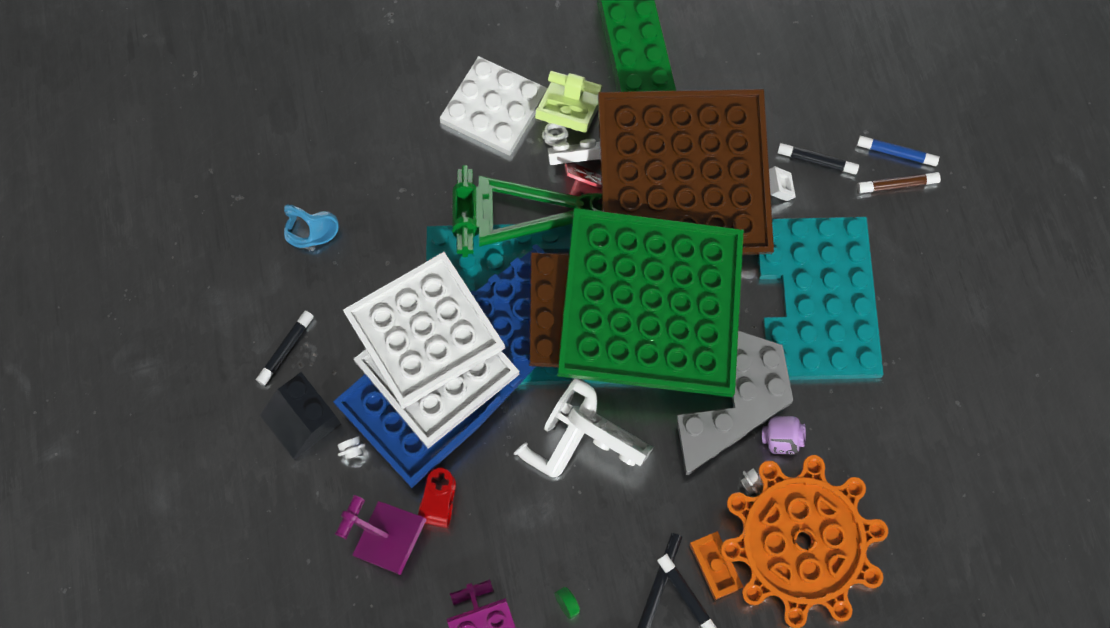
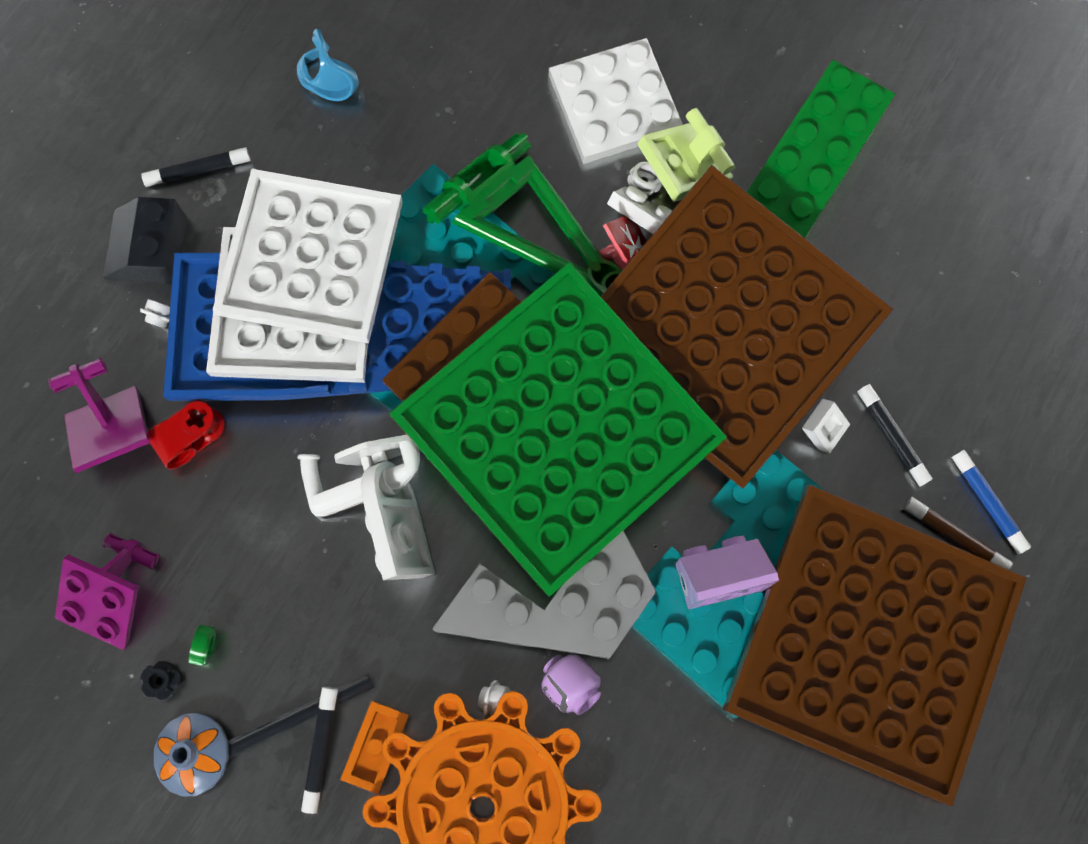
camera: 40 degrees right, 5 degrees up
none -> lavender slope [676,536,779,610]
none -> reddish brown plate [722,485,1027,807]

